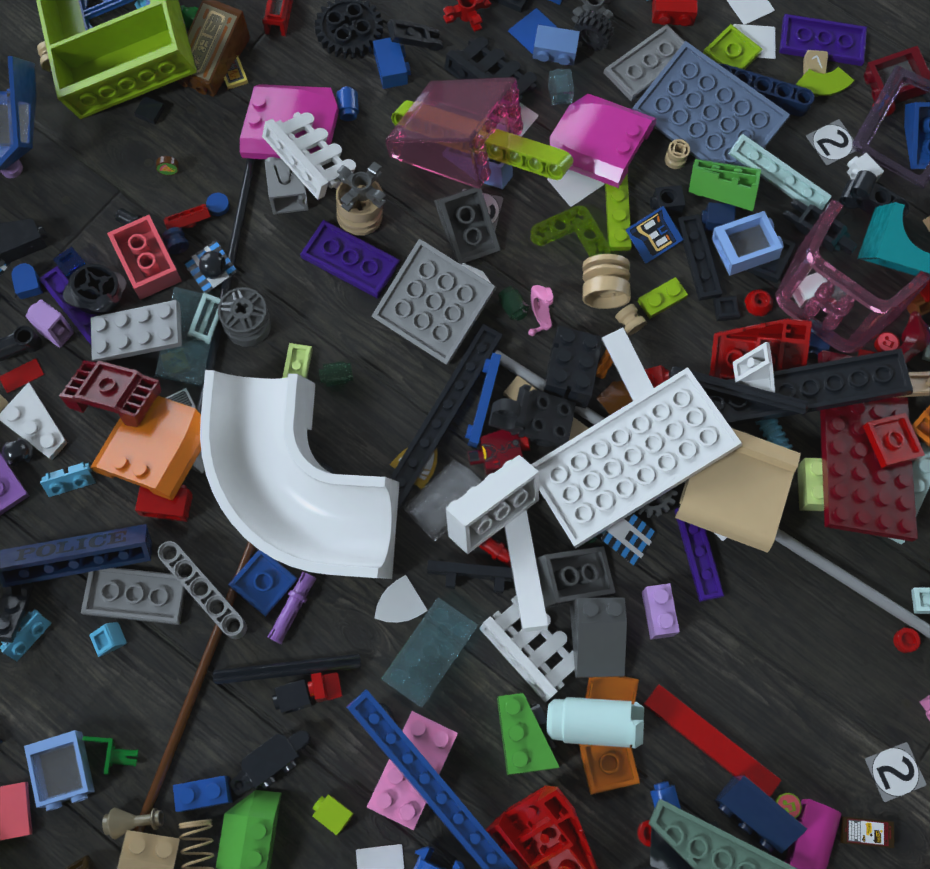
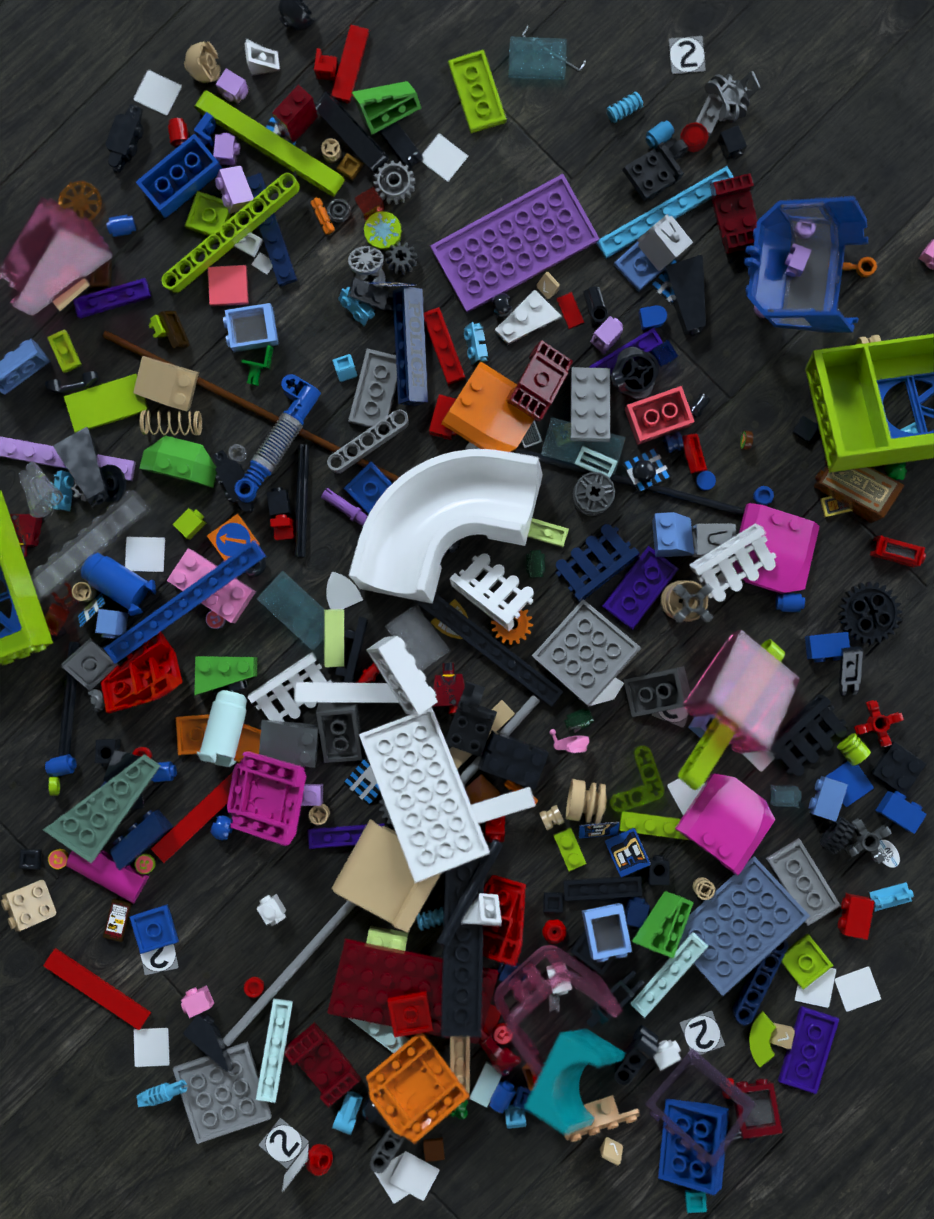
camera: 110 degrees right, 15 degrees up
dark tan piece [102,807,164,840] -> none
blue brick [173,776,233,812] -> none
blue plate [465,353,501,448] -> none
none -> blue tile [130,904,179,954]
none -> coral tile [206,610,226,629]
none -> blue piece [207,514,260,561]
none -> blue piece [210,815,233,840]
none -> dark pink wedge [227,751,306,845]
none -> clear bush [228,444,247,462]
none -> blue piece [235,374,321,503]
none -> white brick [256,894,286,926]
none -> tan wheel [309,804,330,825]
none -> yellowish green tile [324,609,344,667]
none -> red tile [424,307,465,385]
none -> white fence [450,553,534,631]
none -> orange gear [491,608,533,645]
none -> dark blue fence [556,524,640,603]
none -> sticker [579,822,620,838]
none -> medium blue slope [652,512,694,557]
none -> blue tile [753,486,774,506]
none -> lime piece [837,733,871,766]

